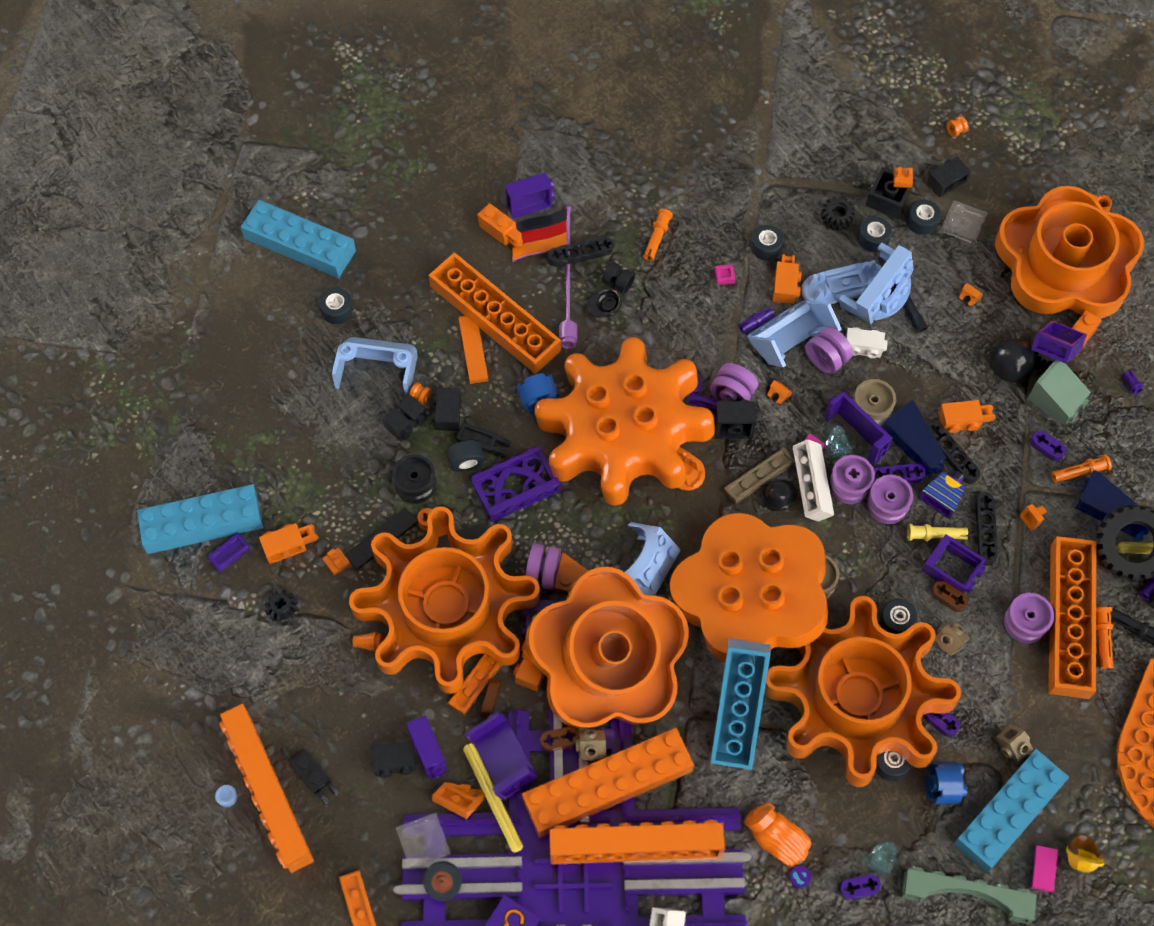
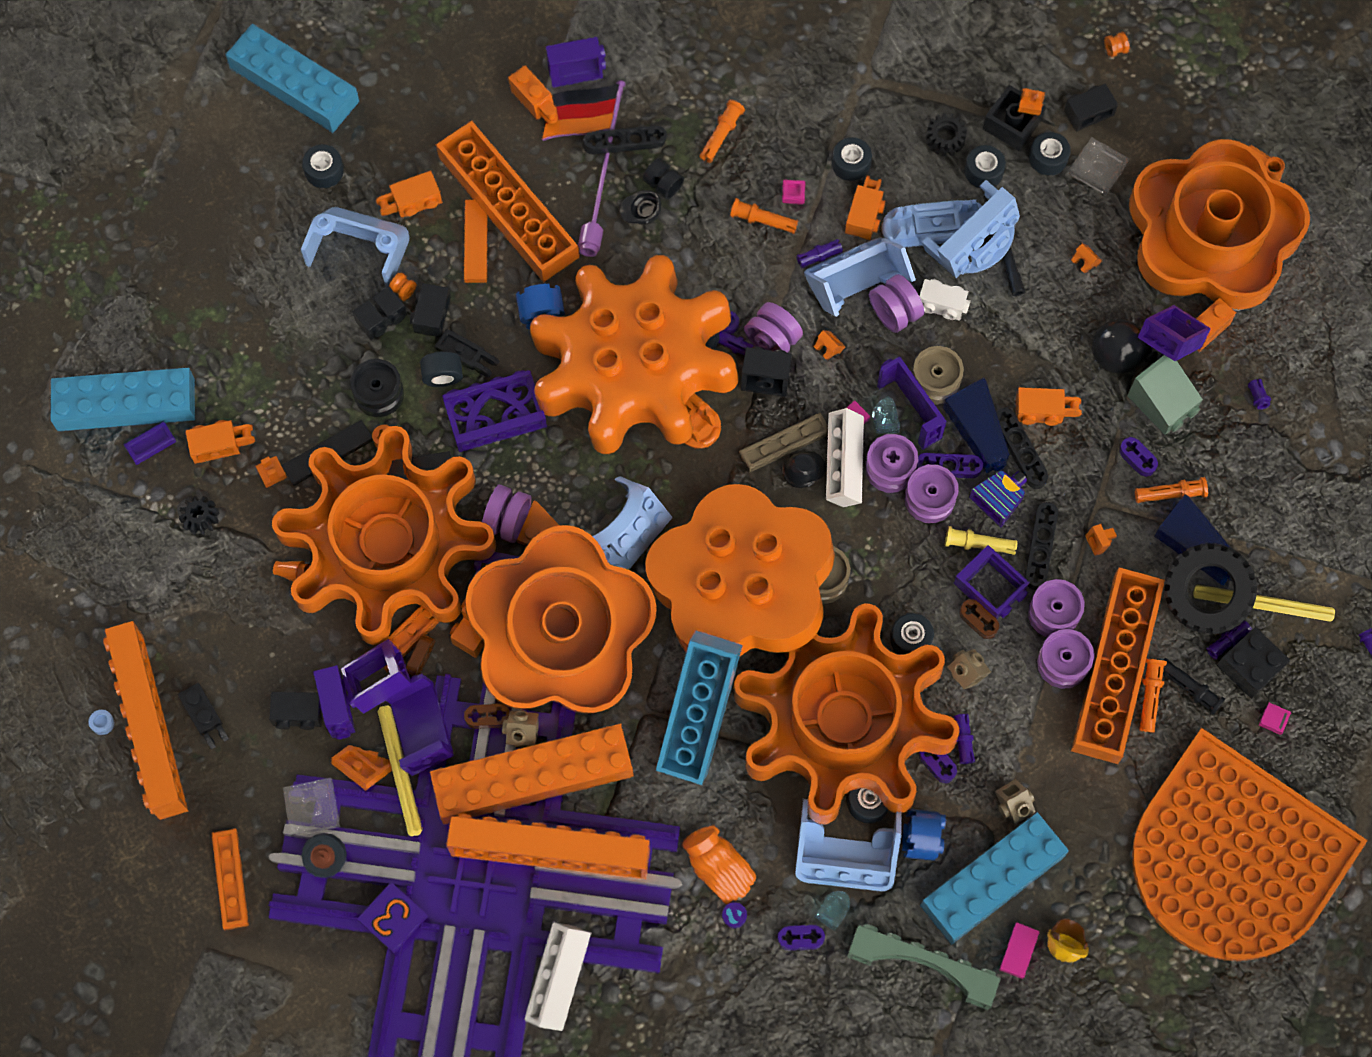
camera: 10 degrees right, 5 degrees up
none -> dark purple window [341,639,411,714]
none -> orange brick [376,171,442,218]
none -> orange pin [730,198,799,234]
none -> light blue windscreen [796,799,901,891]
none -> dark purple pin [953,714,975,764]
none -> medium lavender wheel [1028,579,1085,638]

